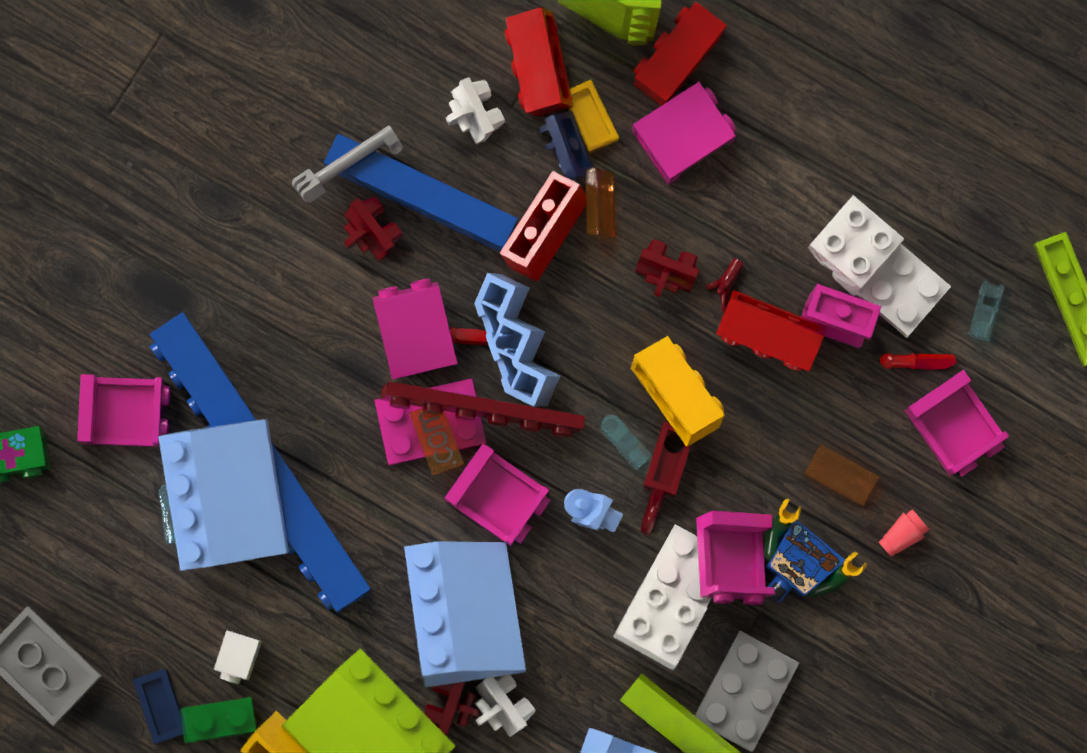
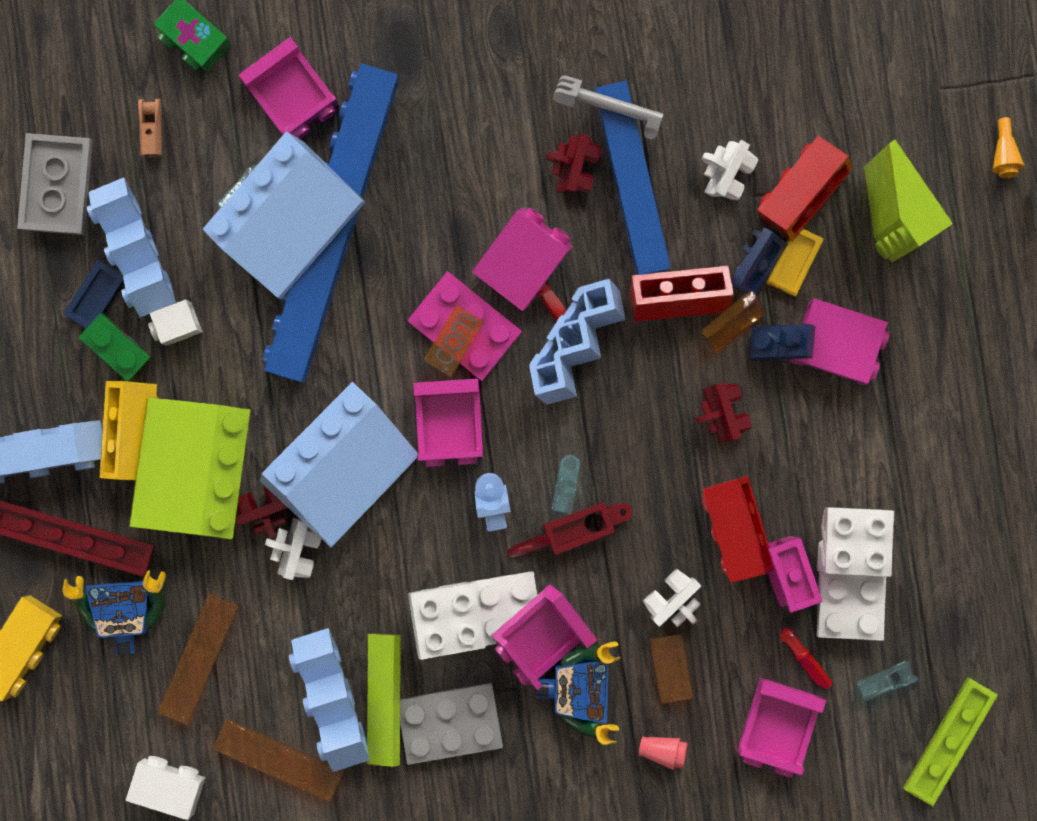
camera: 60 degrees right, 5 degrees up
dark red plate [381,382,585,437] -> none
yellow brick [631,336,725,447] -> none
red brick [633,2,727,106] -> none
dark red bar [706,258,744,312] -> none
none -> light blue brick [87,178,176,317]
none -> nougat bar [138,99,162,158]
none -> white hips [643,569,701,627]
none -> dark blue plate [750,324,816,361]

